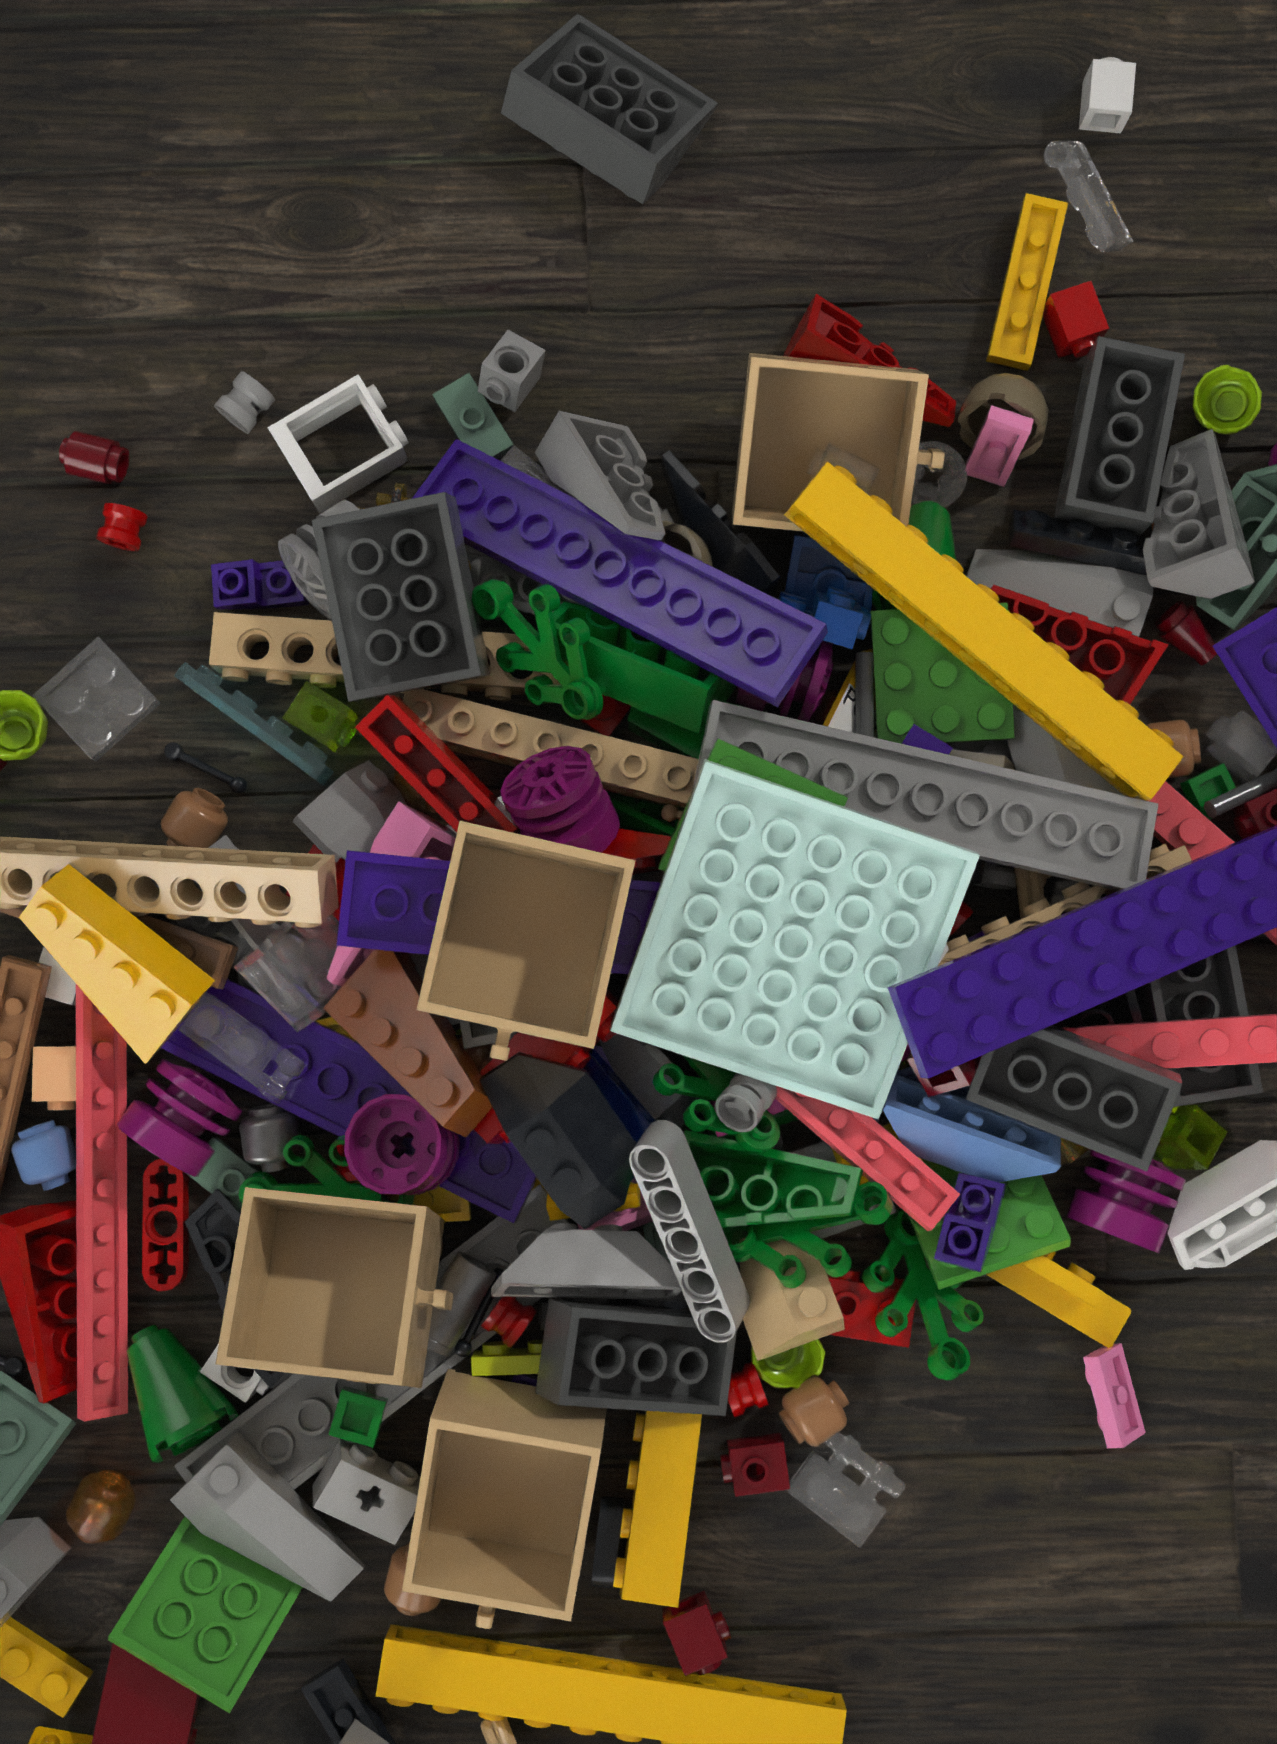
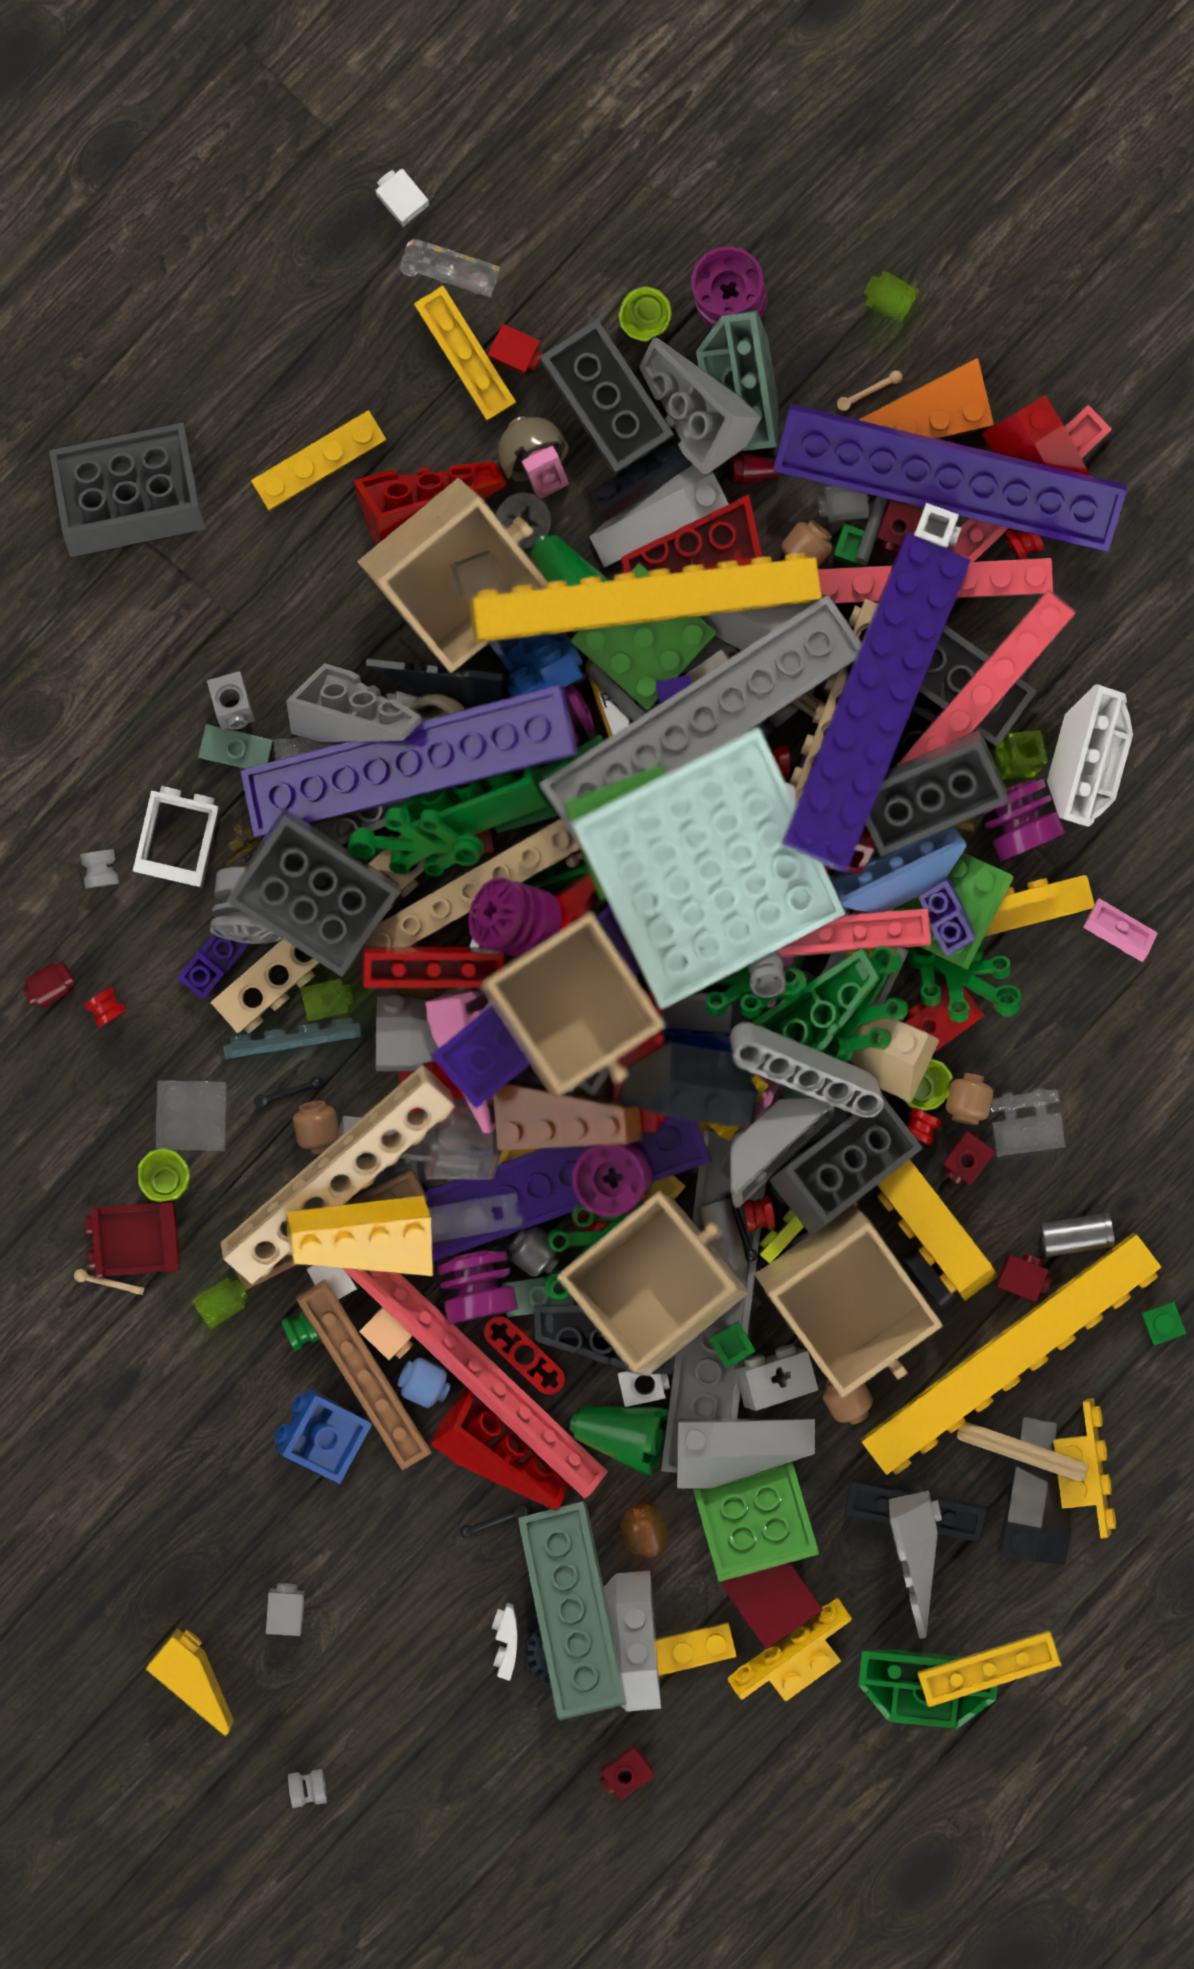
camera: 50 degrees left, 5 degrees up
none -> yellow plate [251,410,387,511]
none -> flat silver pin [1040,1213,1115,1257]

